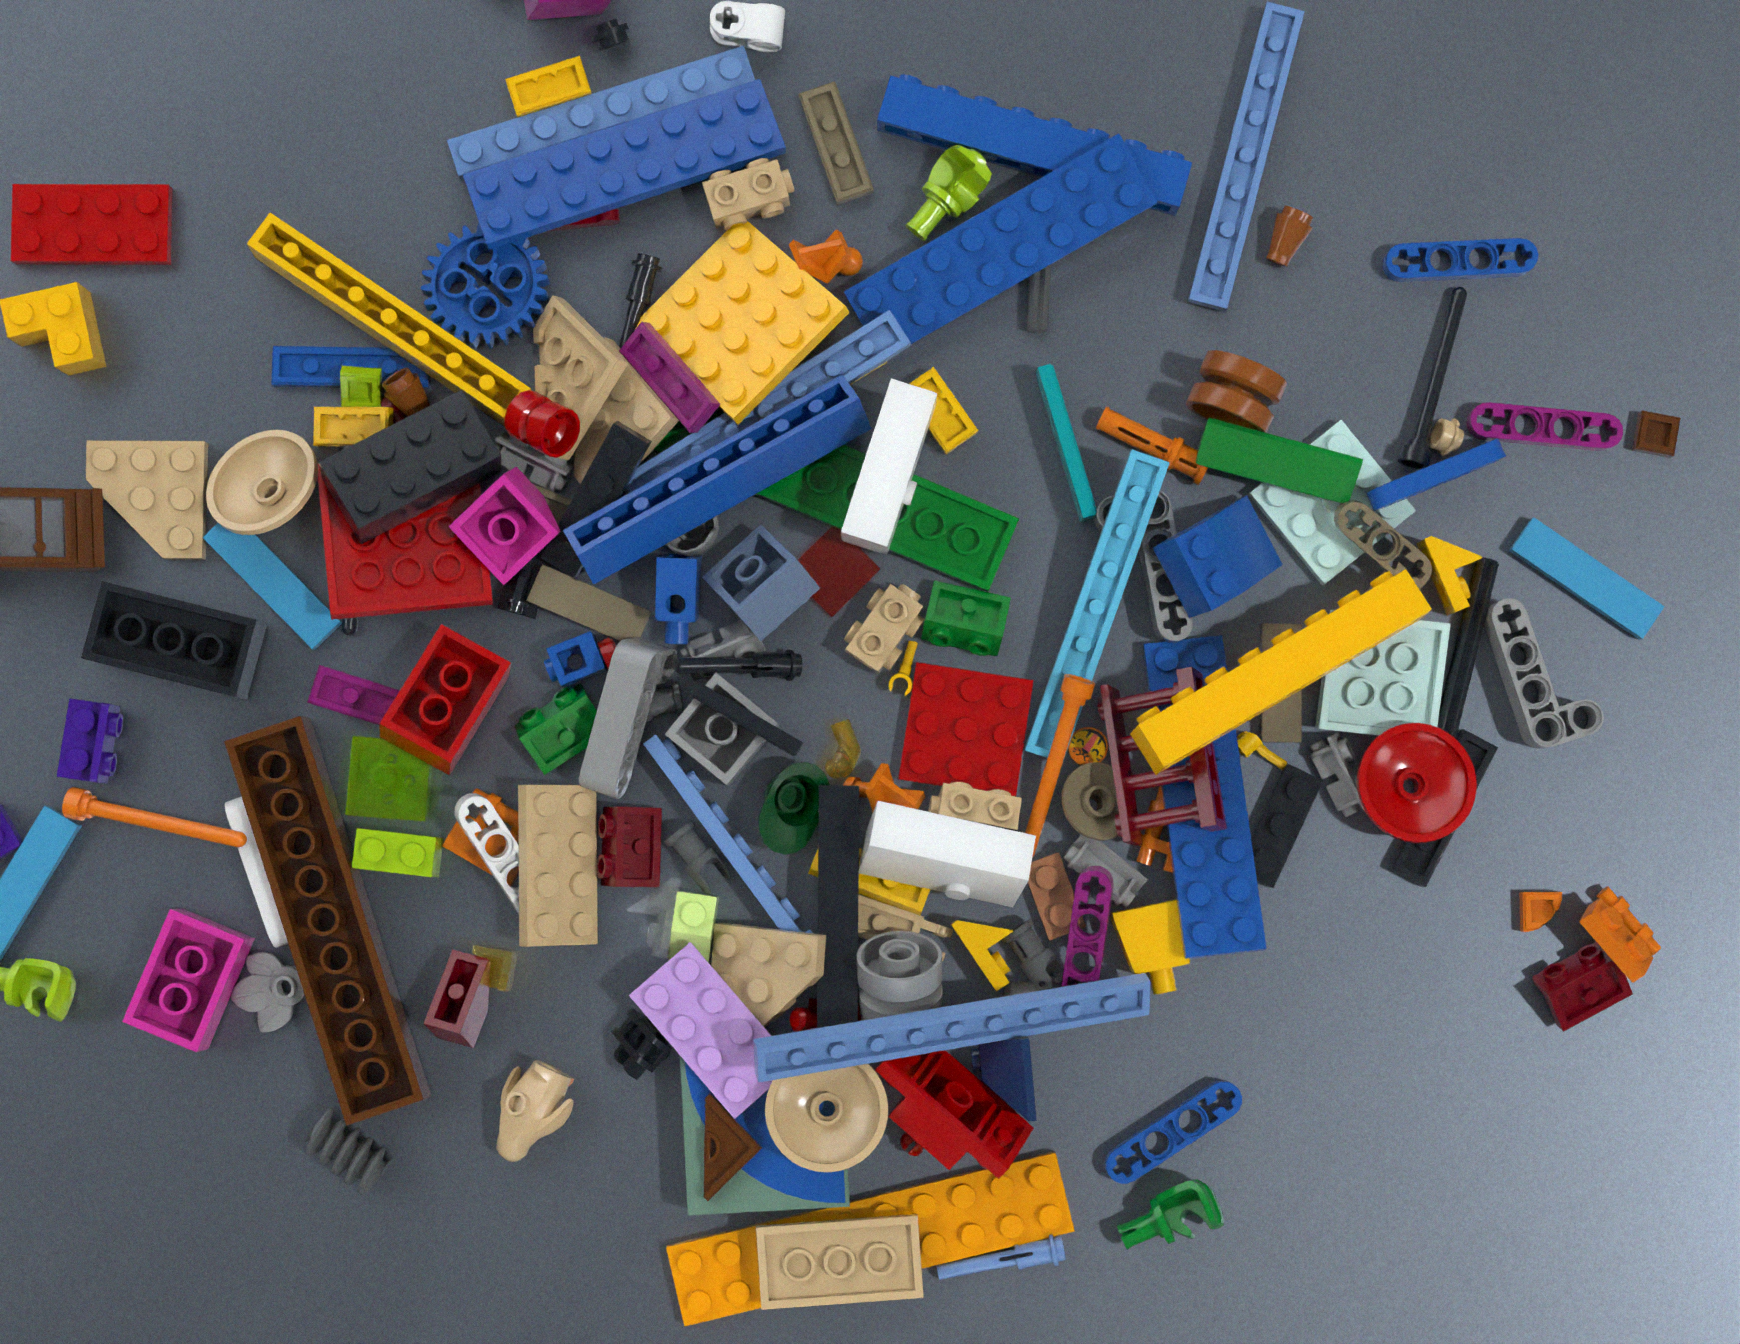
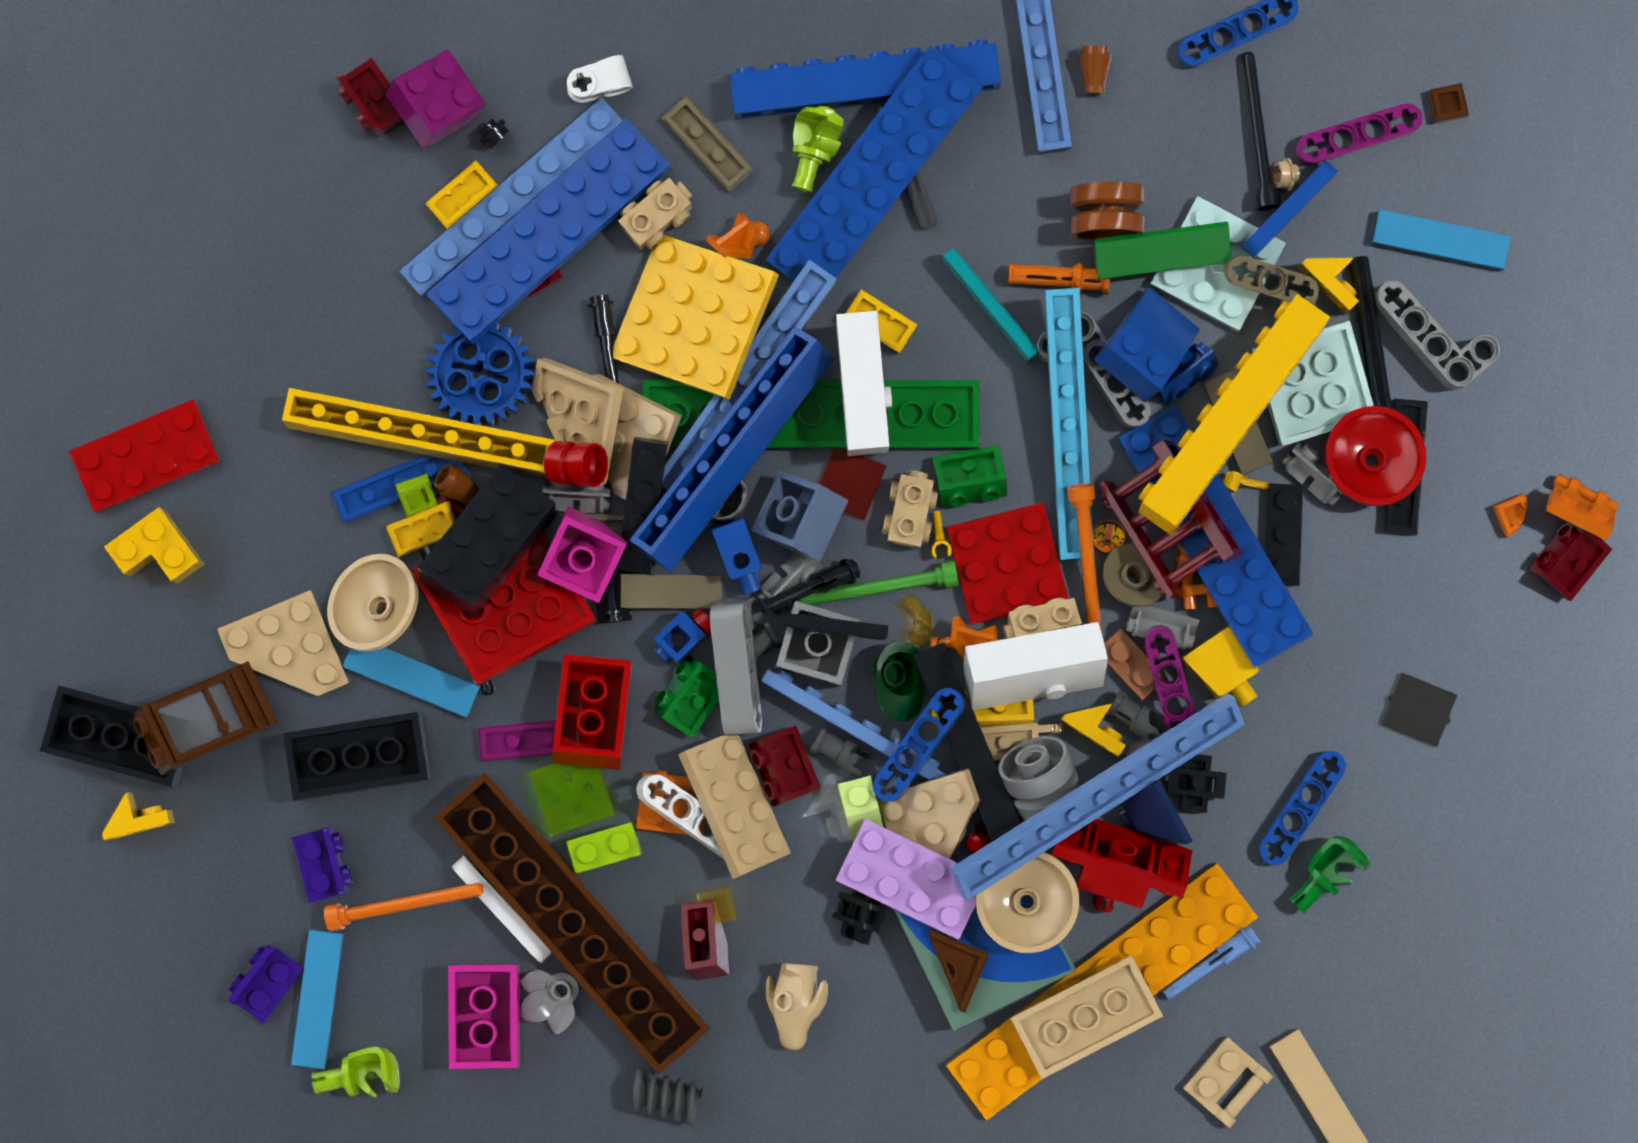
camera: 25 degrees left, 0 degrees up
magenta tile [619,322,720,433] -> none
none -> bright green piece [798,560,959,605]
none -> blue beam [873,688,965,802]
none -> blue hinge [1157,342,1219,406]
none -> black piece [1167,755,1227,813]
none -> clear smoke piece [1382,673,1457,747]

